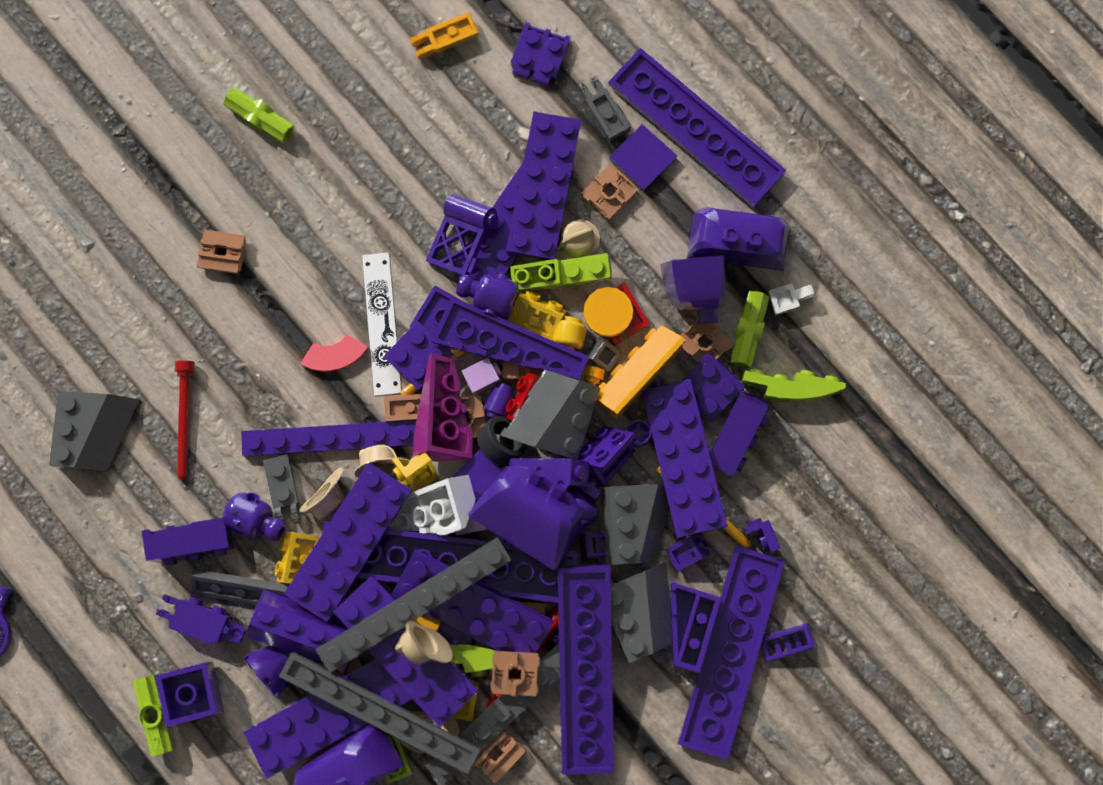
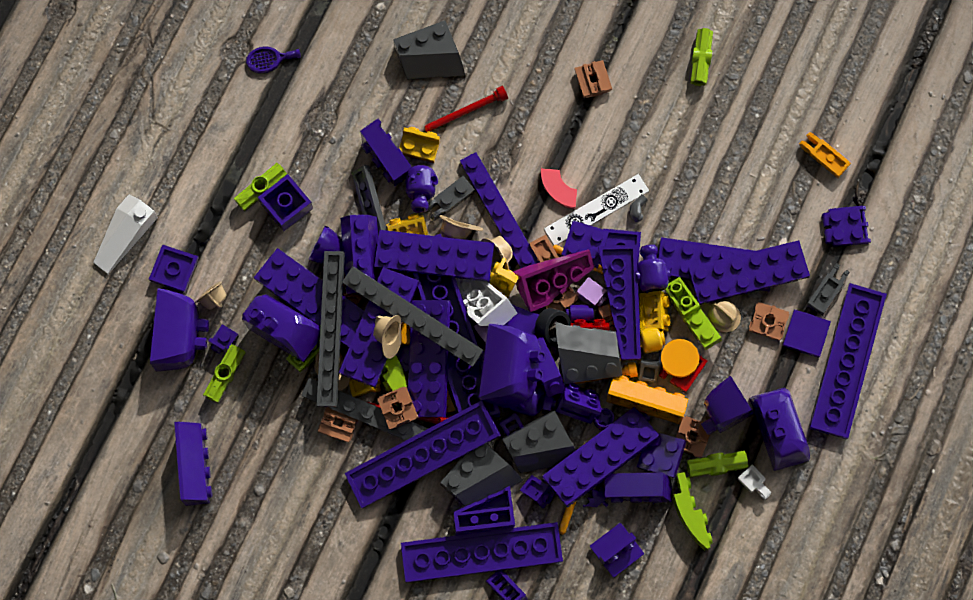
camera: 60 degrees right, 5 degrees down
dark purple hinge [156,594,247,644] -> none
dark purple piece [426,194,498,275] -> none
dark purple bracket [743,518,781,553] -> none
none -> yellow bracket [399,127,440,163]
none -> dark purple piece [583,486,608,508]
none -> dark purple bracket [590,523,644,577]
none -> dark grey arm [629,194,648,222]

